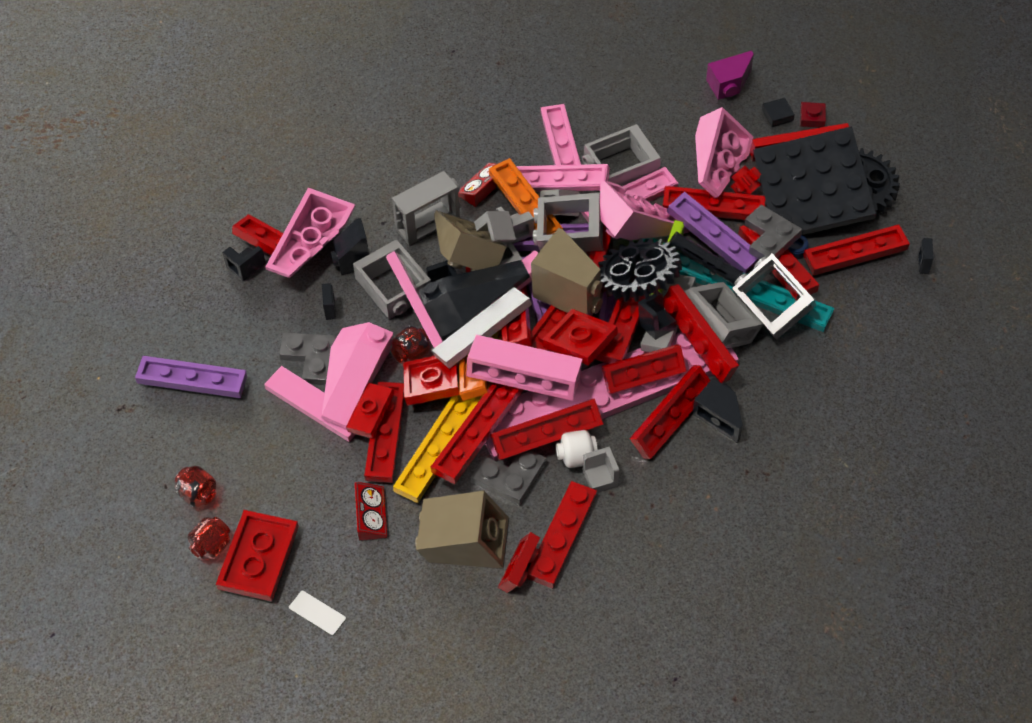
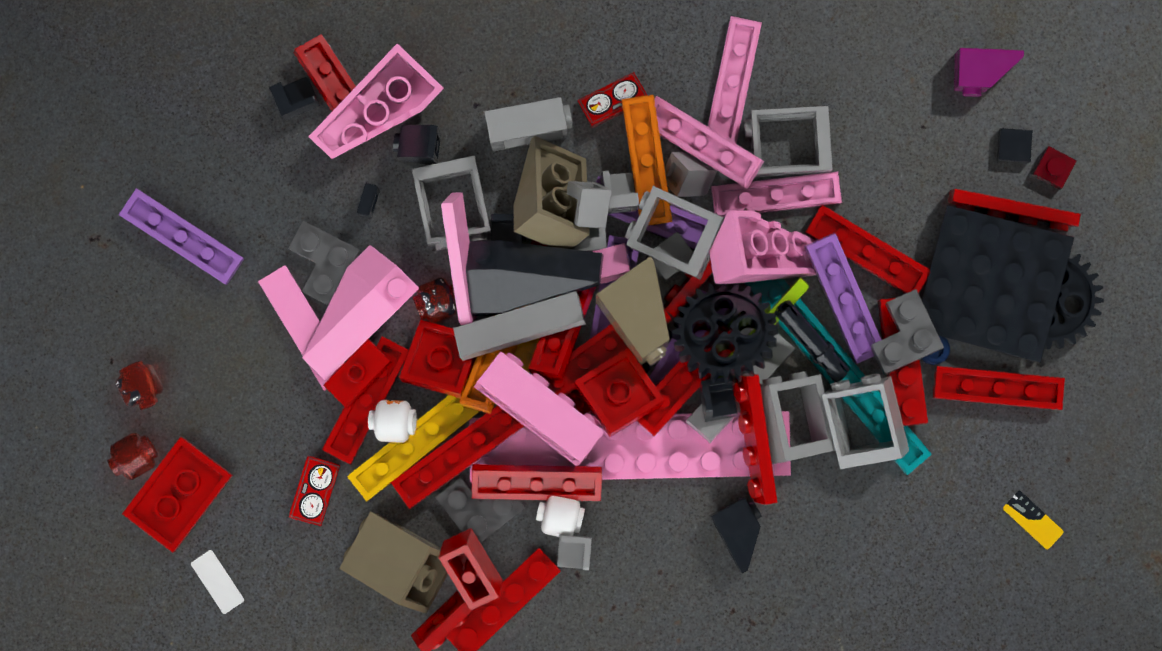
camera: 20 degrees right, 30 degrees up
red plate [601,344,687,394] -> none
red plate [629,365,711,459] -> none
bright pink wedge [695,107,754,198] -> none
red gear [730,165,761,194] -> none
black tile [918,238,934,274] -> none
none -> white head [368,400,417,443]
none -> red brick [438,528,503,610]
none -> yellow sticker [1003,491,1064,550]

